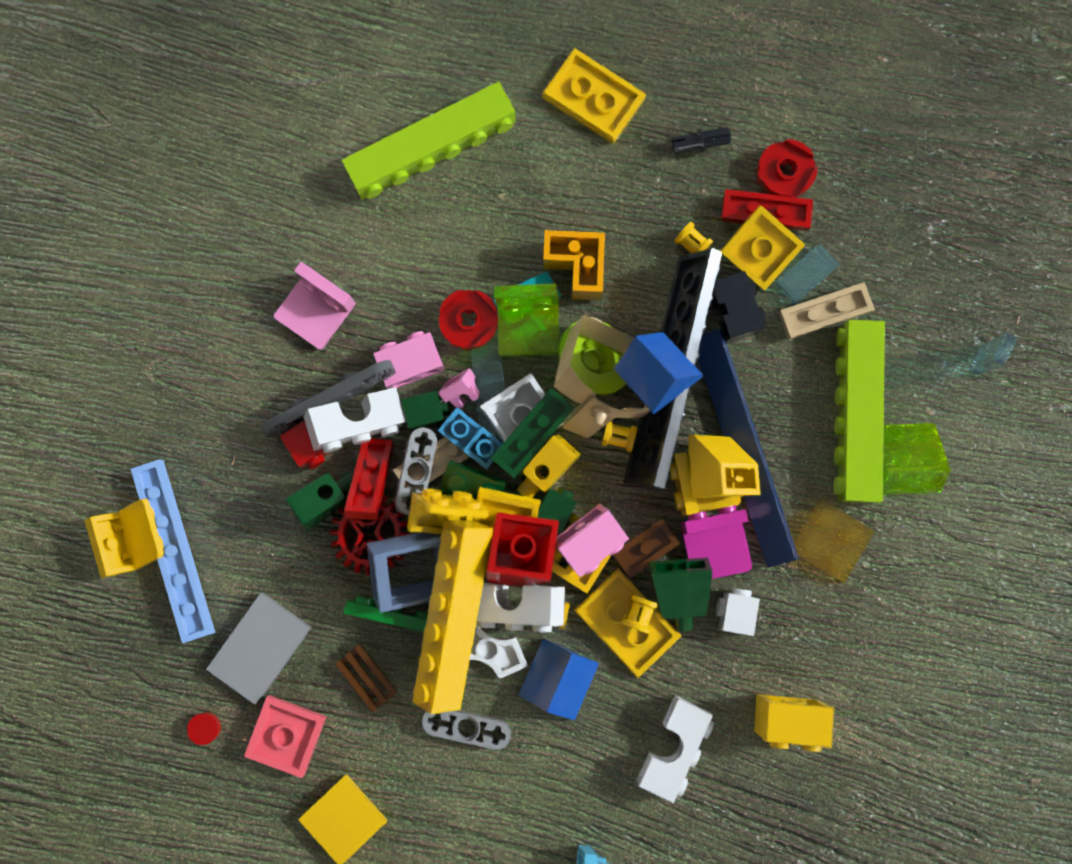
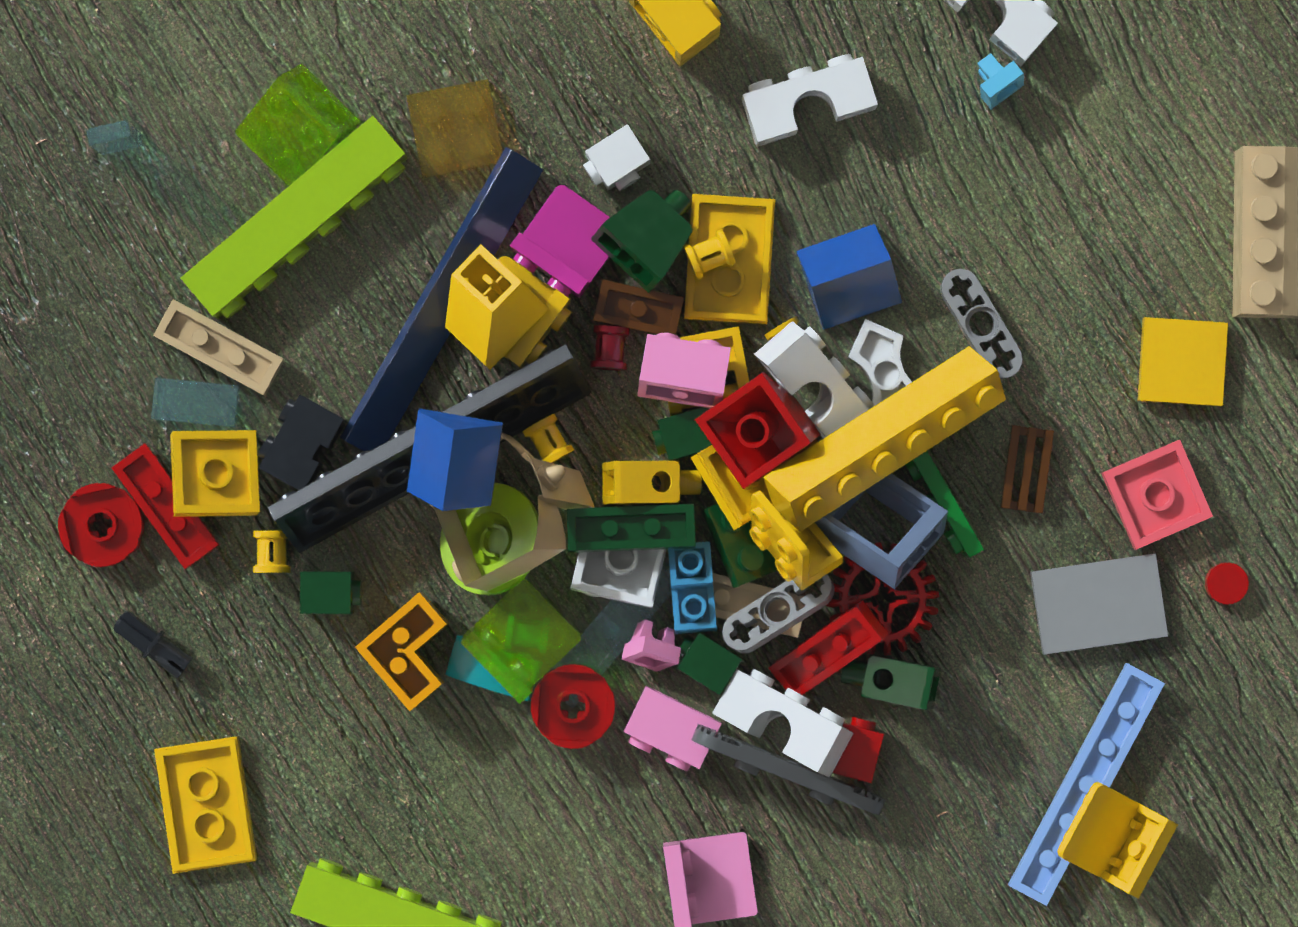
camera: 135 degrees left, 5 degrees up
none -> dark green brick [300,571,362,614]
none -> dark red bush [590,325,630,371]

